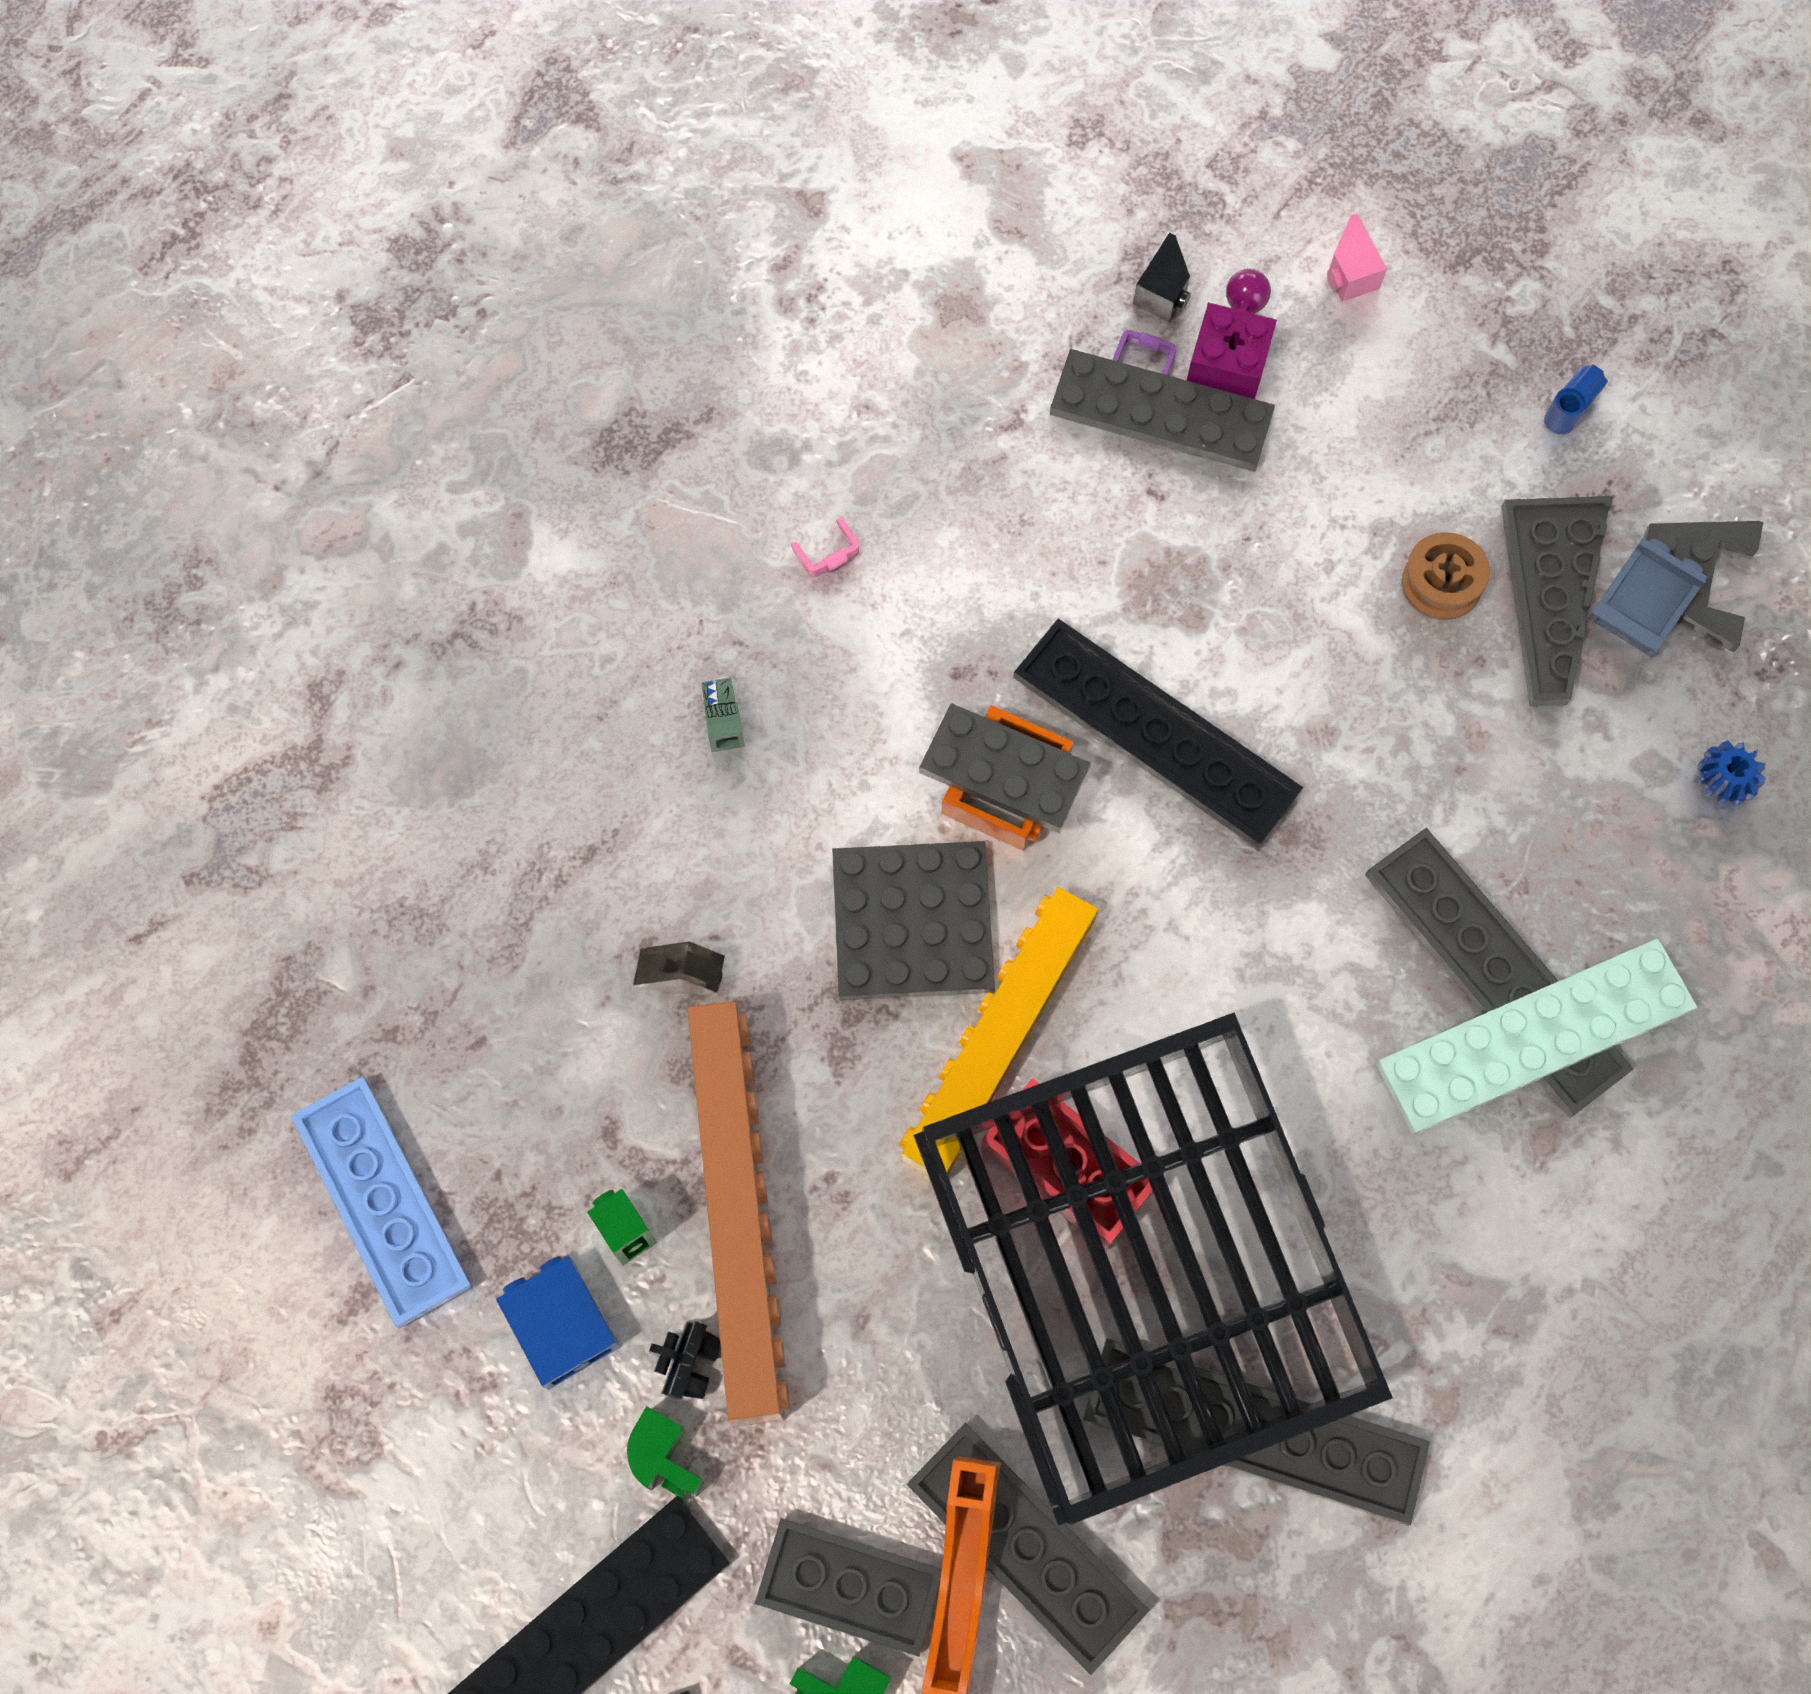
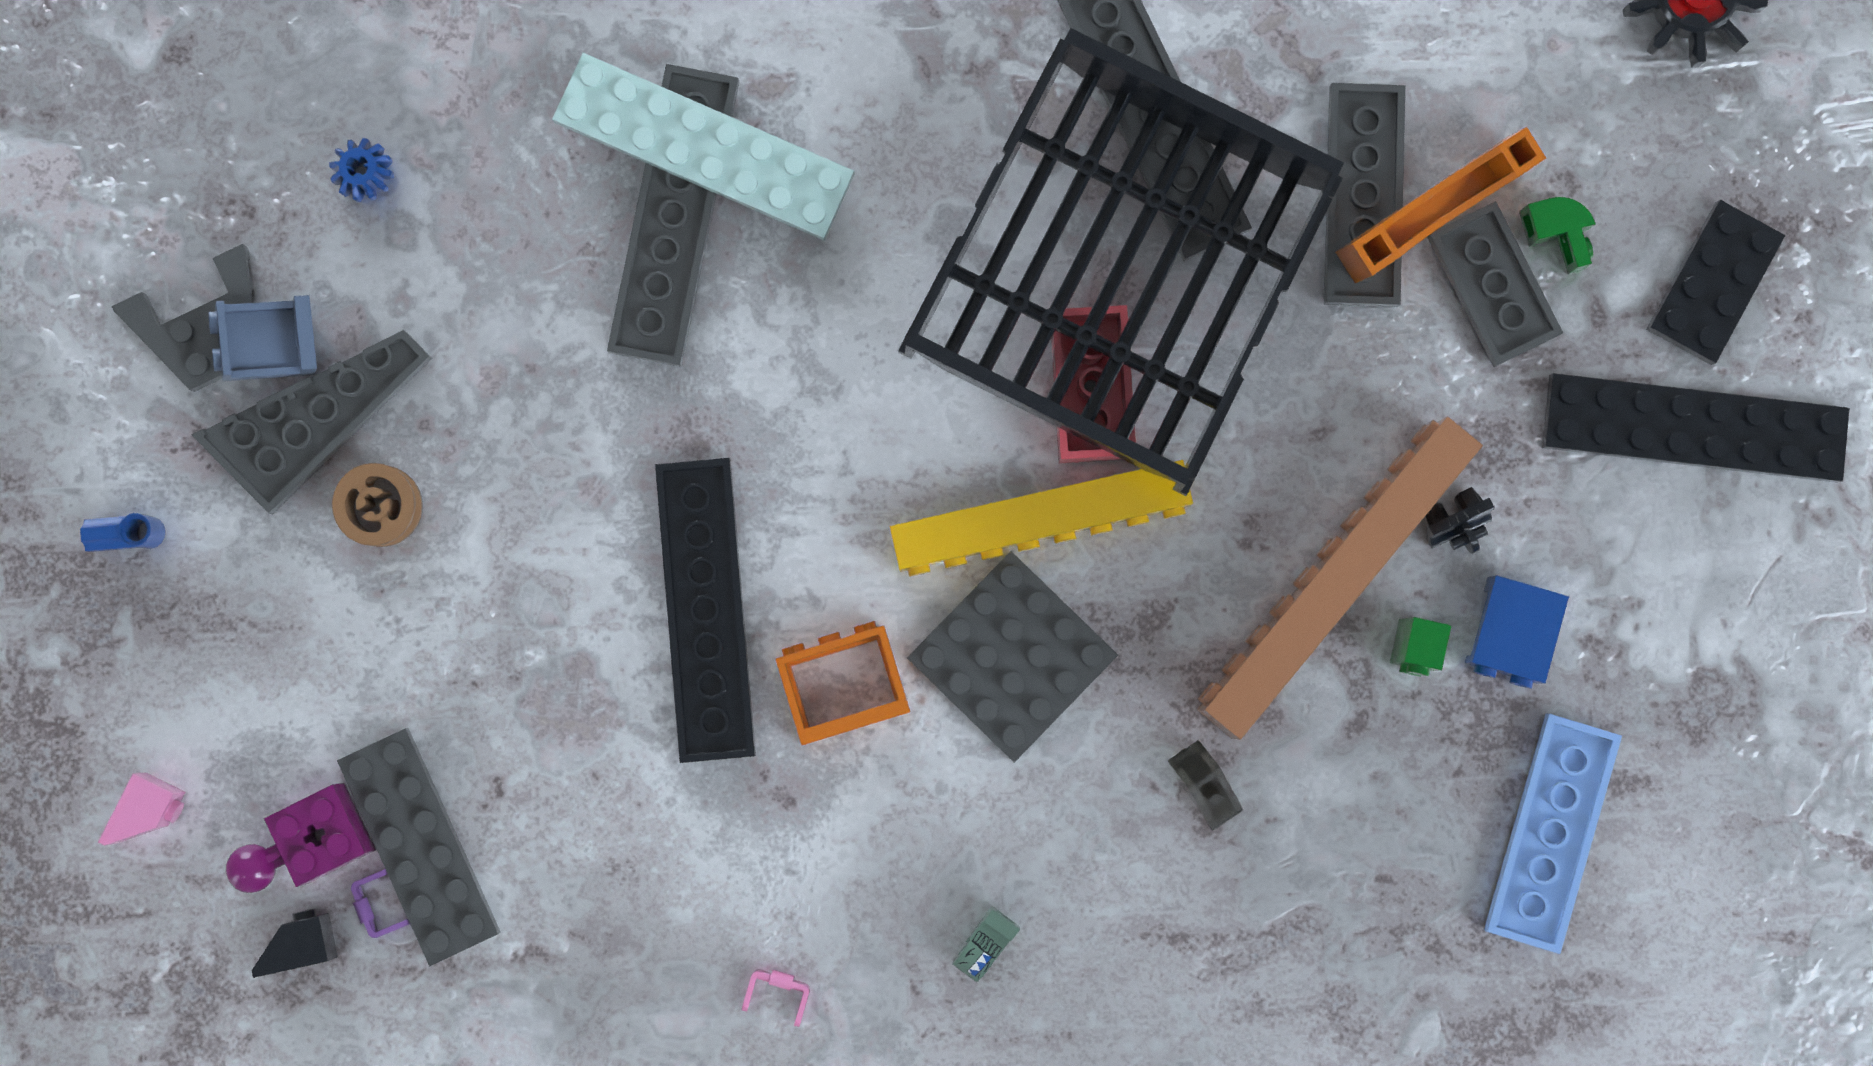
camera: 130 degrees left, 15 degrees up
green brick [627,1406,705,1499] -> none
dark grey plate [919,703,1091,833] -> none

